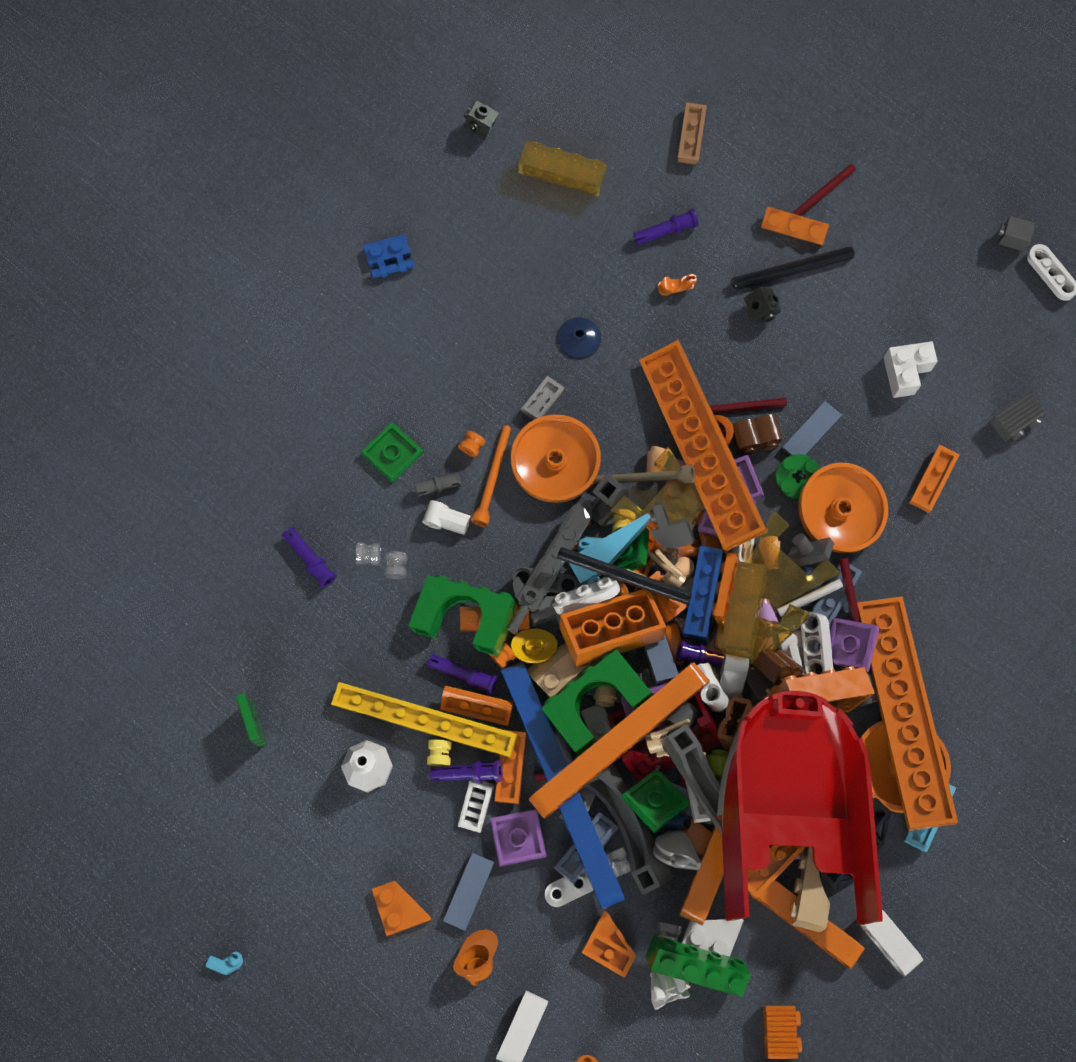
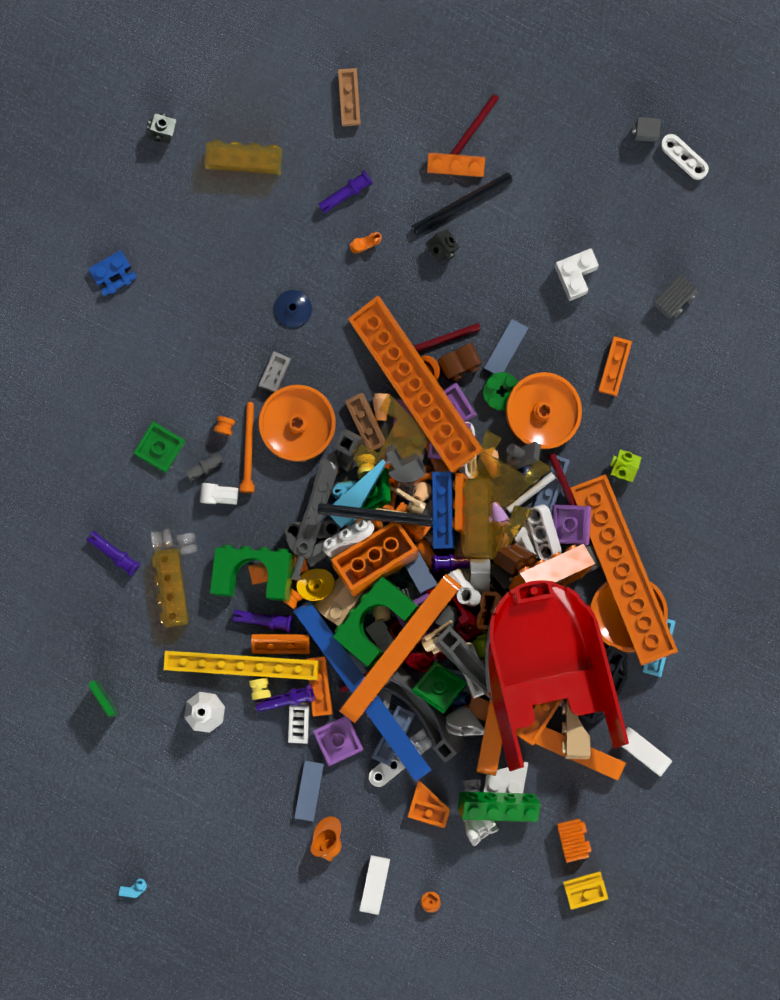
camera: 10 degrees left, 10 degrees up
orange wing [372,881,432,936] -> none
dark tan piece [593,465,695,485] -> none
none -> clear yellow brick [152,548,190,628]
none -> medium nougat plate [345,393,387,453]
none -> lime brick [610,449,642,482]

